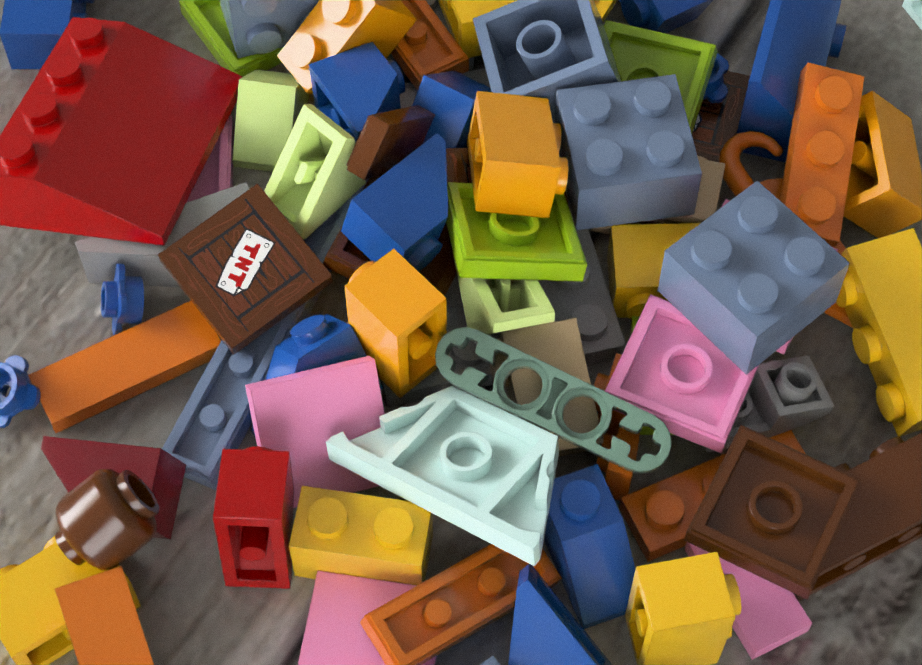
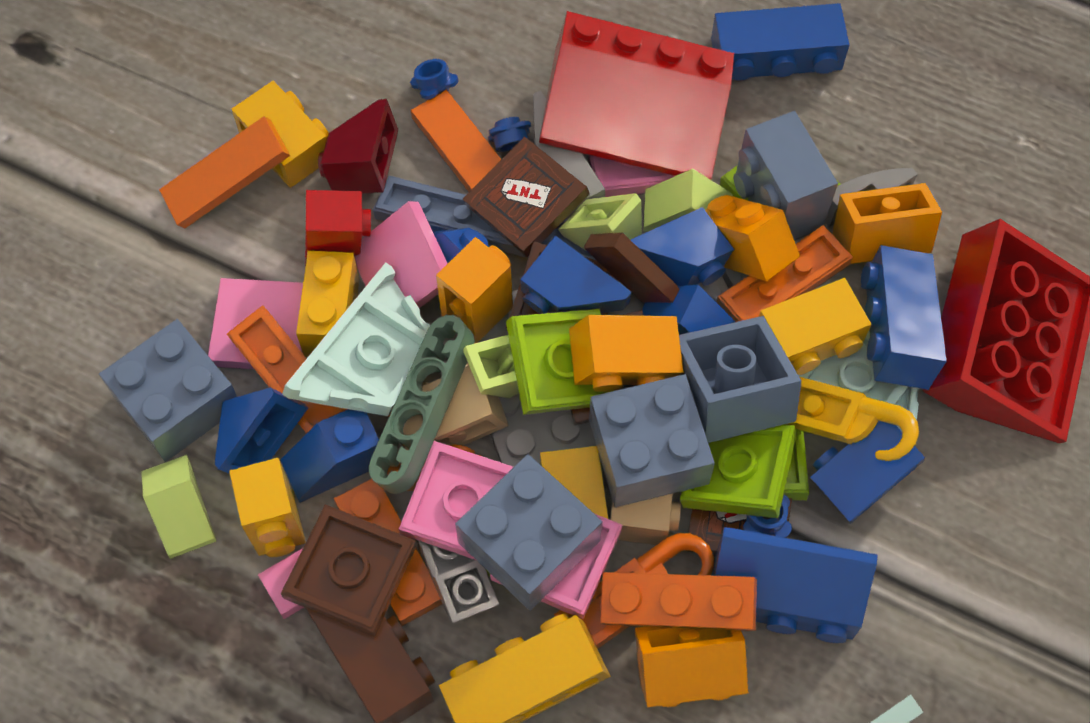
camera: 85 degrees right, 5 degrees up
reddish brown head [55,469,160,570] -> none

